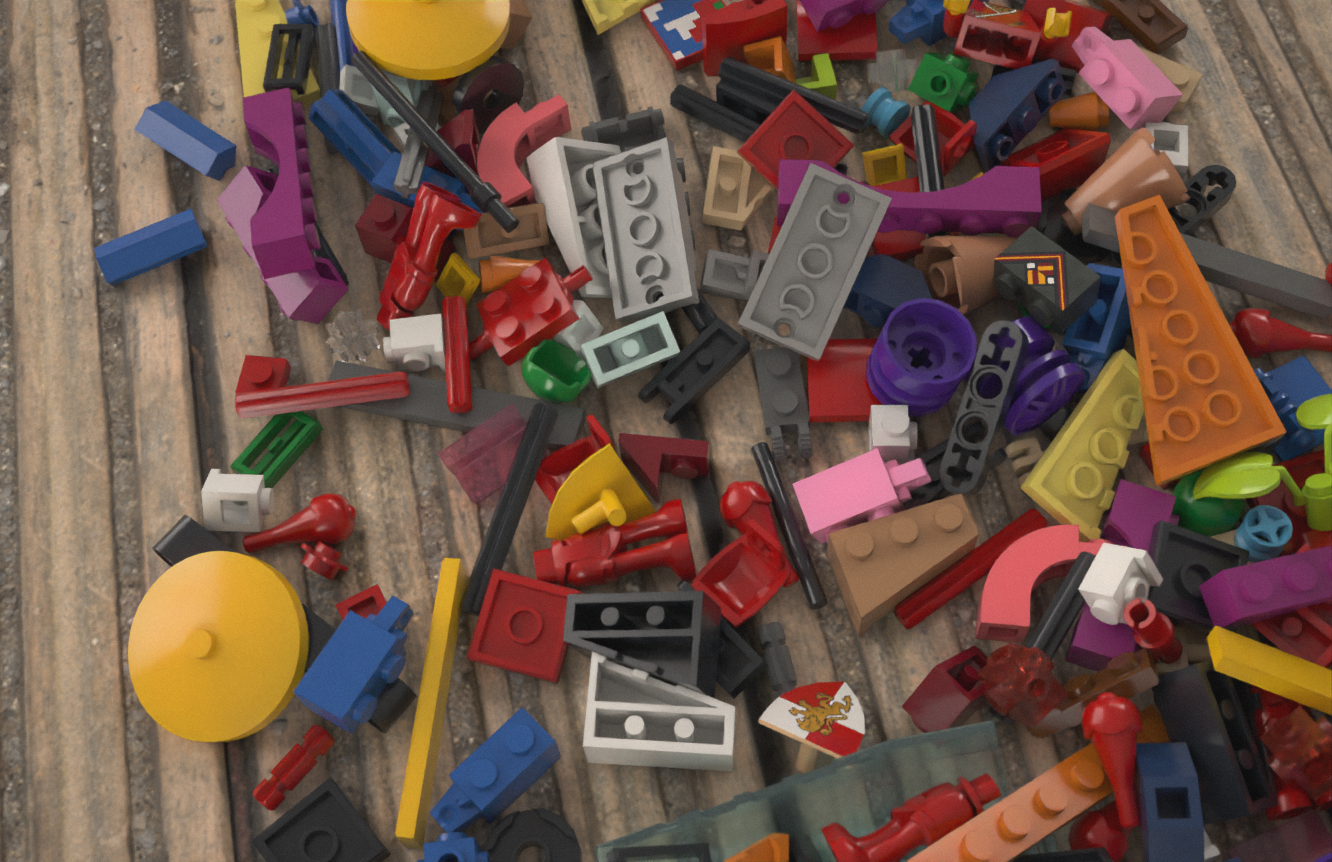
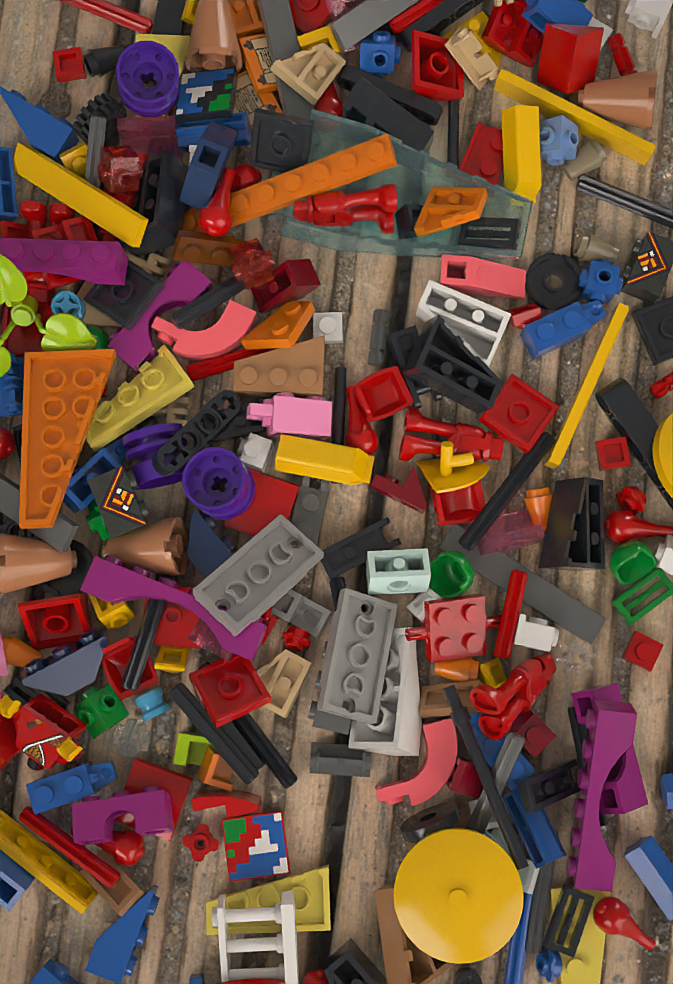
camera: 165 degrees left, 20 degrees up
red axle [235,371,410,419] -> none
blue hinge [293,595,413,734] -> none
shield [758,681,865,773] -> none
white brick [1078,542,1163,625] -> none
red pin [1123,598,1183,664] -> none
none -> orange wing [241,301,315,350]
none -> yellow piece [275,434,375,485]
none -> red plate [281,626,311,652]
none -> white plate [313,312,343,344]
none -> coral slope [438,254,526,299]
none -> red plate [506,303,542,329]
none -> black hinge [516,758,581,813]
none -> orange cone [524,487,553,531]
none -> black wedge [538,477,605,571]
none -> red piece [593,896,656,950]
none -> green hair [608,540,657,585]

